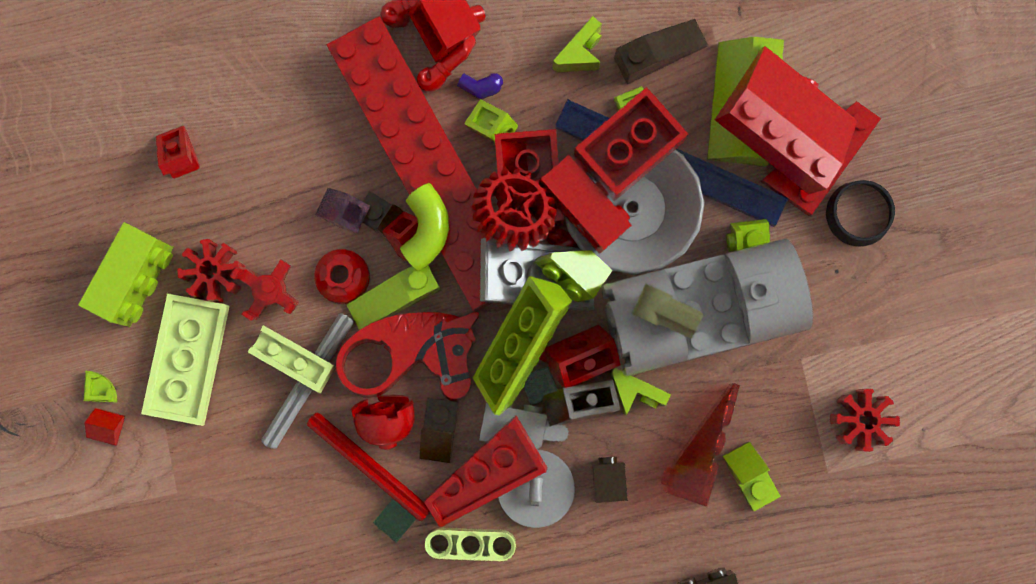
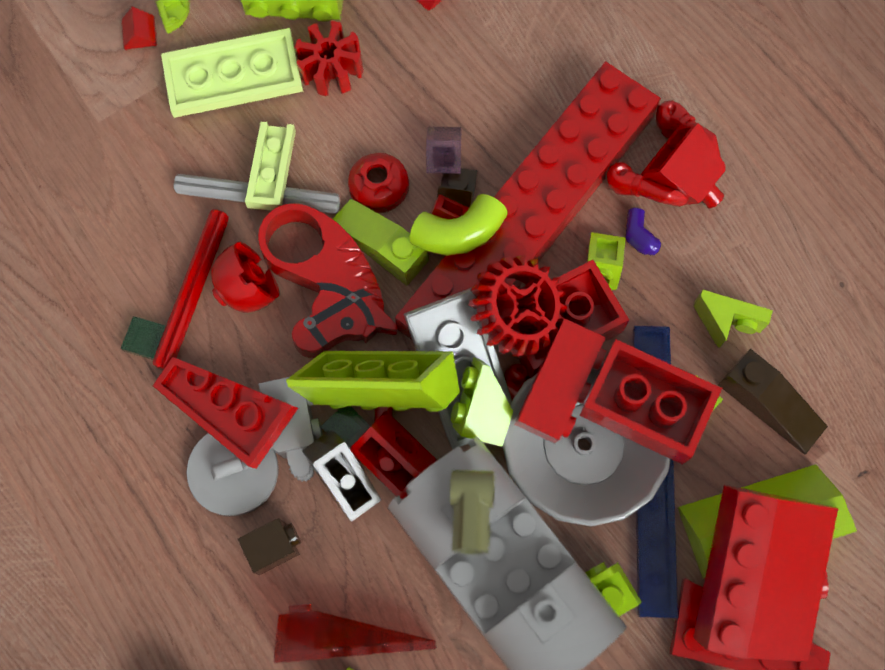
camera: 65 degrees right, 10 degrees down
red piece [230,259,299,321] -> none
dark brown slope [419,398,459,463] -> none
yellowish green beam [425,528,516,561] -> none
lime slope [610,368,671,415] -> none

